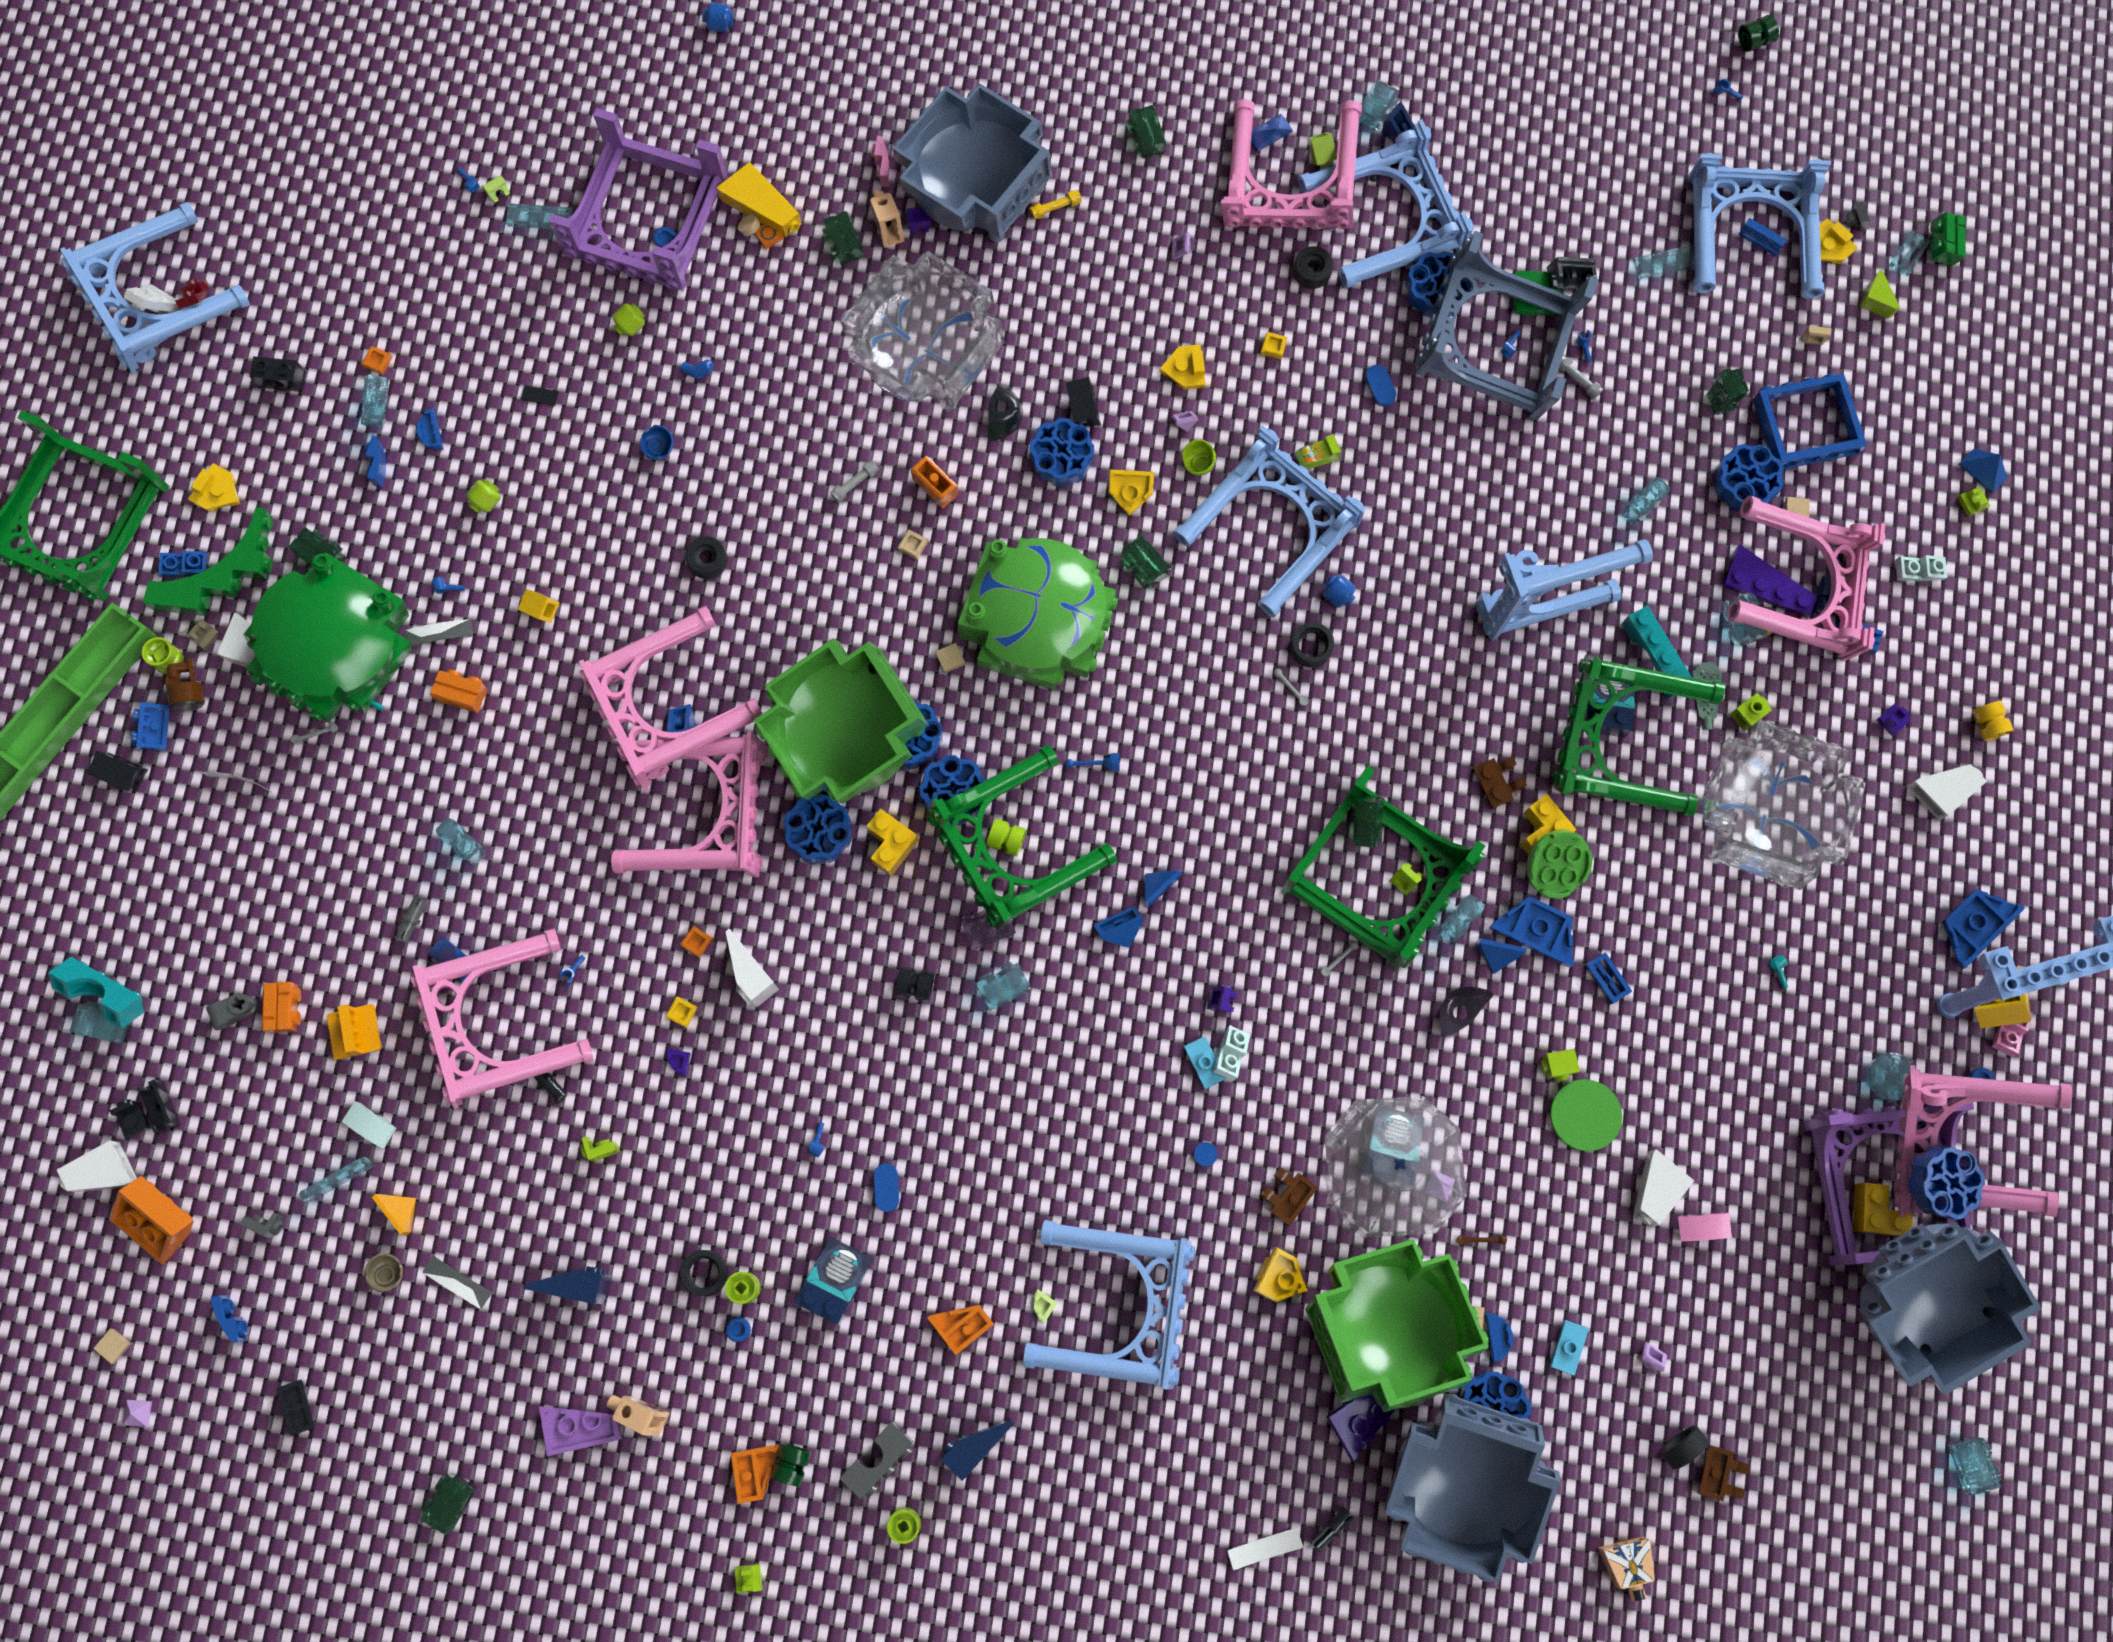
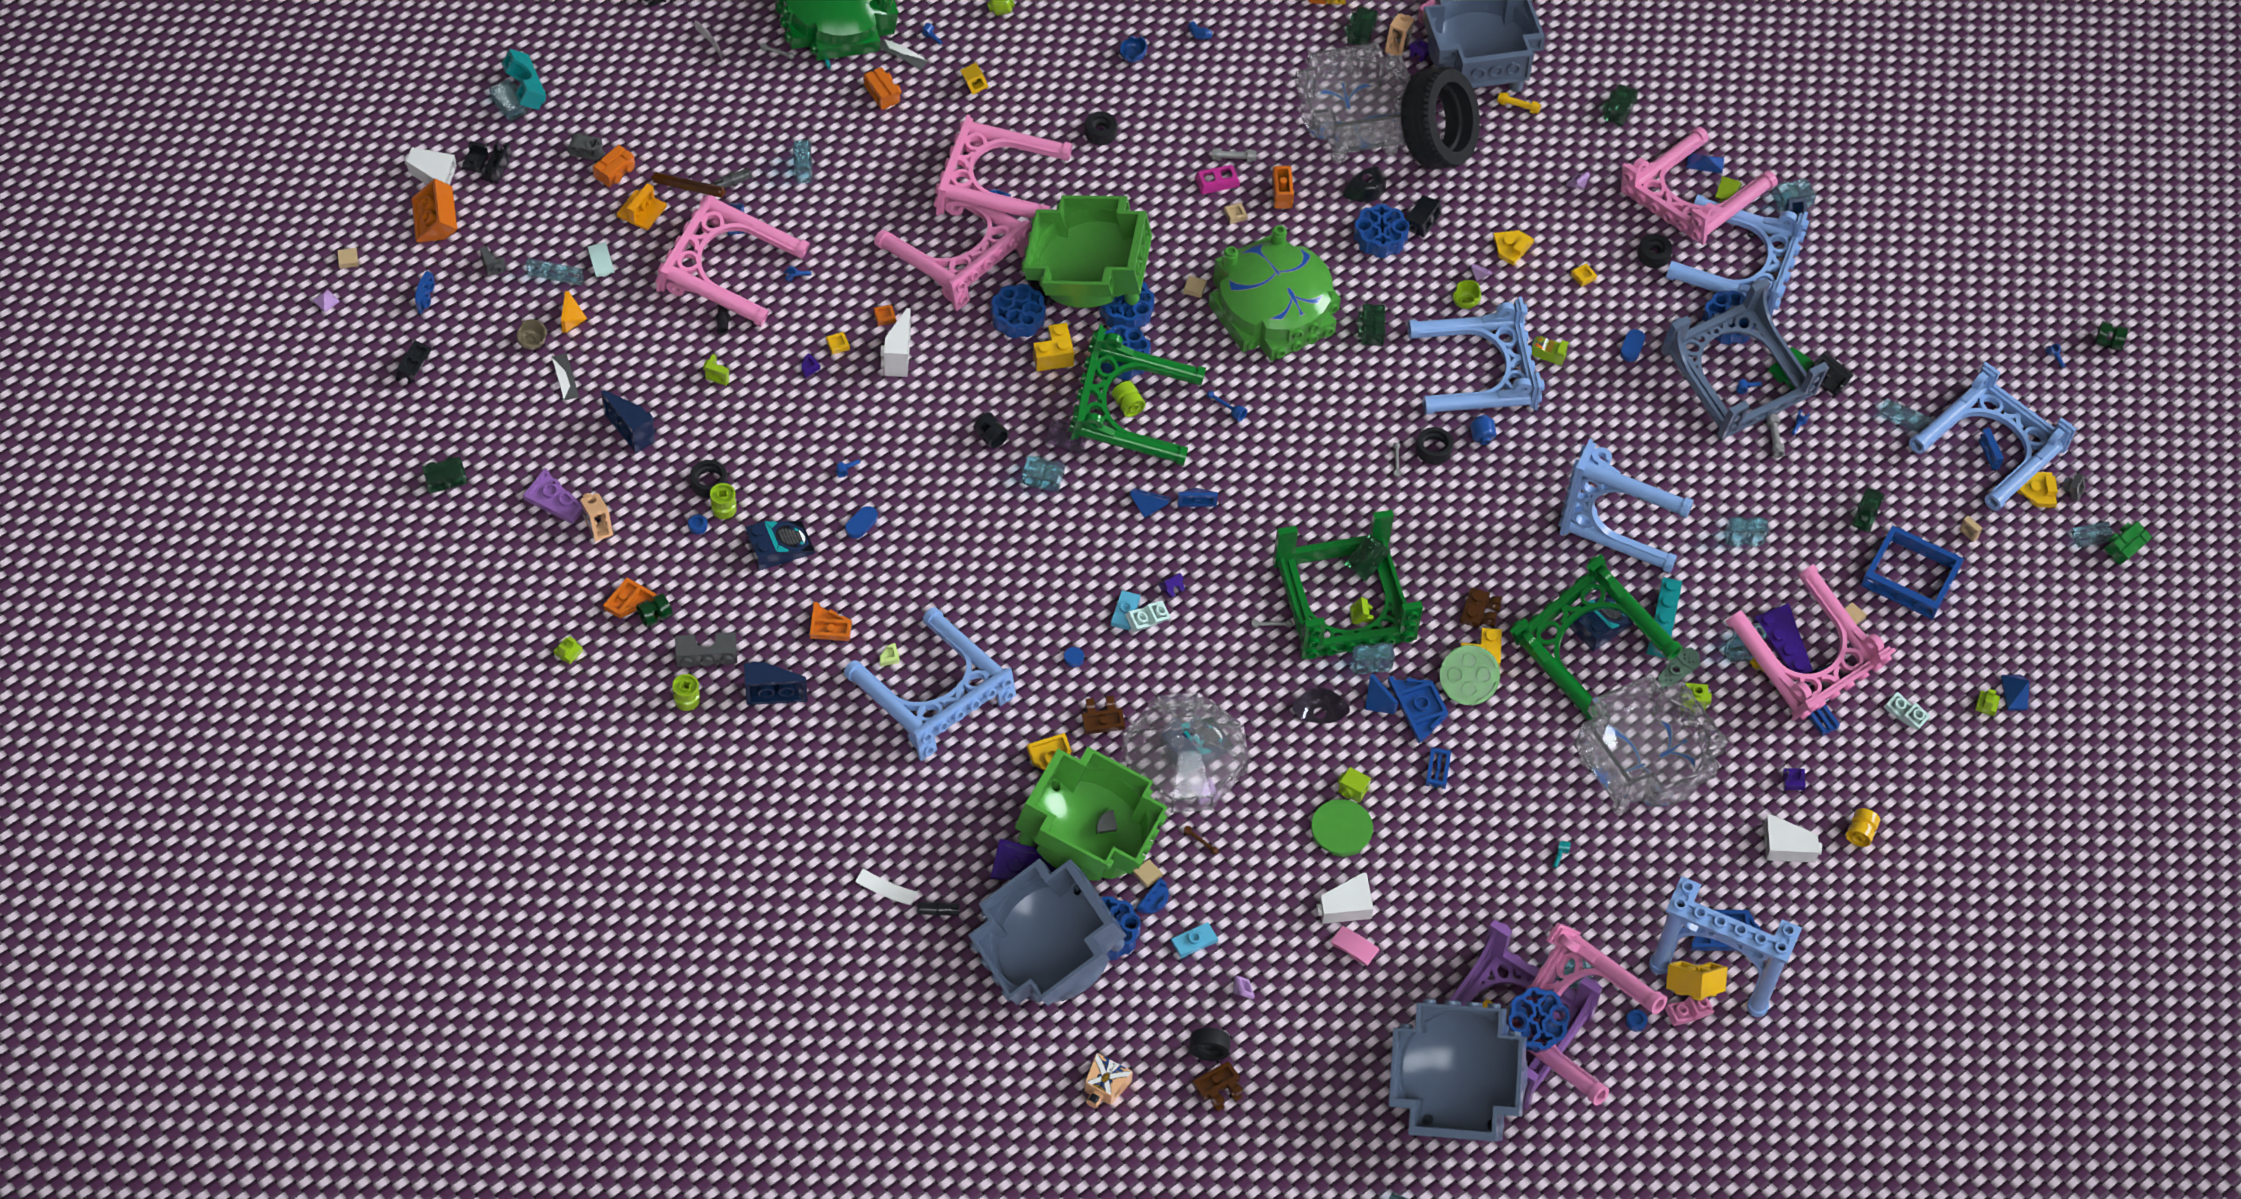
camera: 40 degrees right, 20 degrees down
yellow plate [1108,470,1154,516] -> none
blue connector [1714,444,1784,511] -> none
lime slope [1859,270,1900,319] -> none
none -> reddish brown axle [651,172,726,198]
none -> dark grey tile [1096,810,1117,834]
none -> dark pink piece [1194,165,1240,194]
none -> black tyre [1401,67,1480,169]

